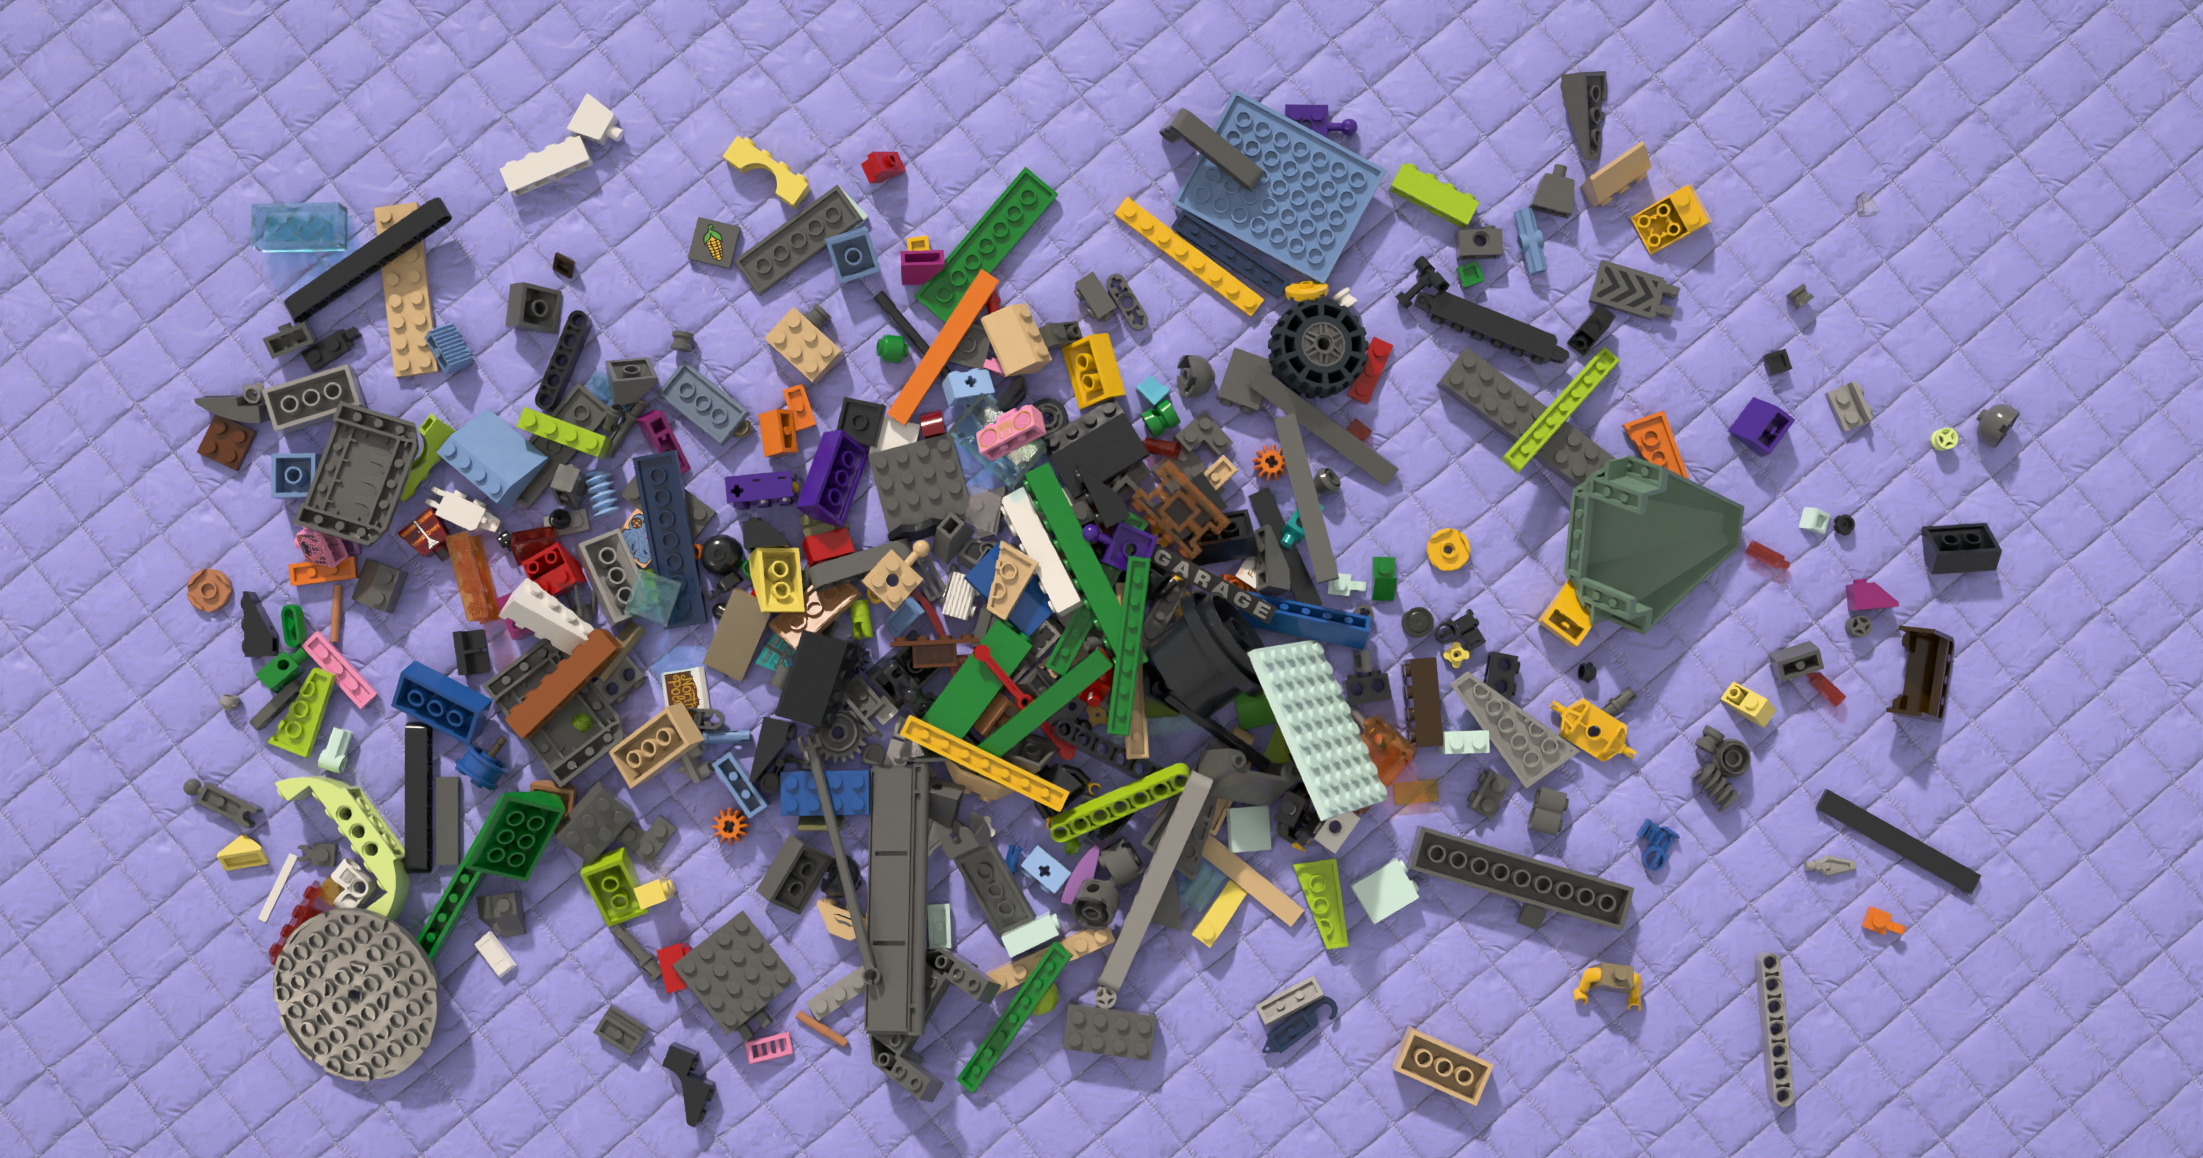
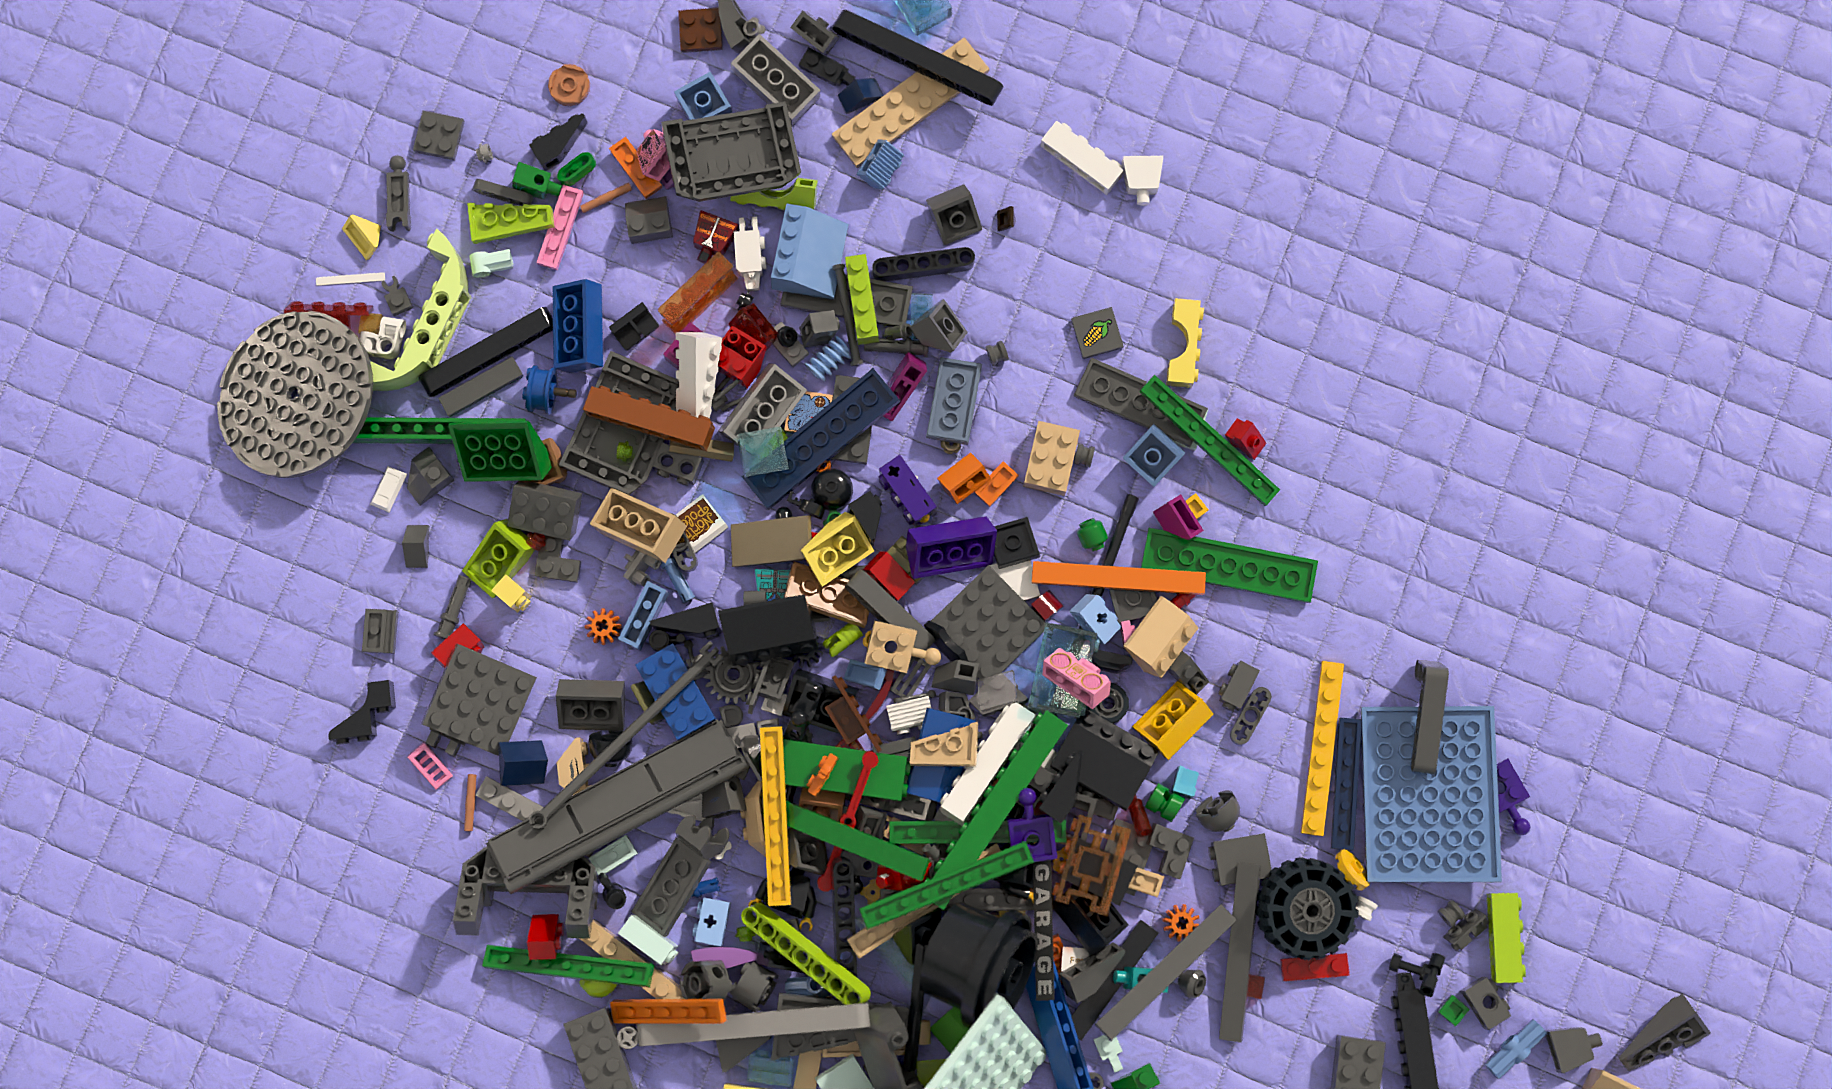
camera: 70 degrees right, 5 degrees down
none -> dark grey slope [402,525,429,568]
none -> dark grey plate [413,111,465,160]
none -> dark blue slope [498,740,548,786]
none -> clear red plate [526,532,546,551]
none -> red brick [527,914,564,960]
none -> black piece [598,872,626,909]
none -> orange plate [610,999,727,1024]
none -> medium blue piece [785,976,830,997]
none -> orange plate [807,753,839,797]
none -> dark grey bar [832,264,863,366]
none -> dark blue slope [838,78,883,114]
none -> green plate [1139,375,1280,506]
none -> dark grey wheel [1438,900,1466,928]
none -> dark grey hinge [1443,908,1489,952]

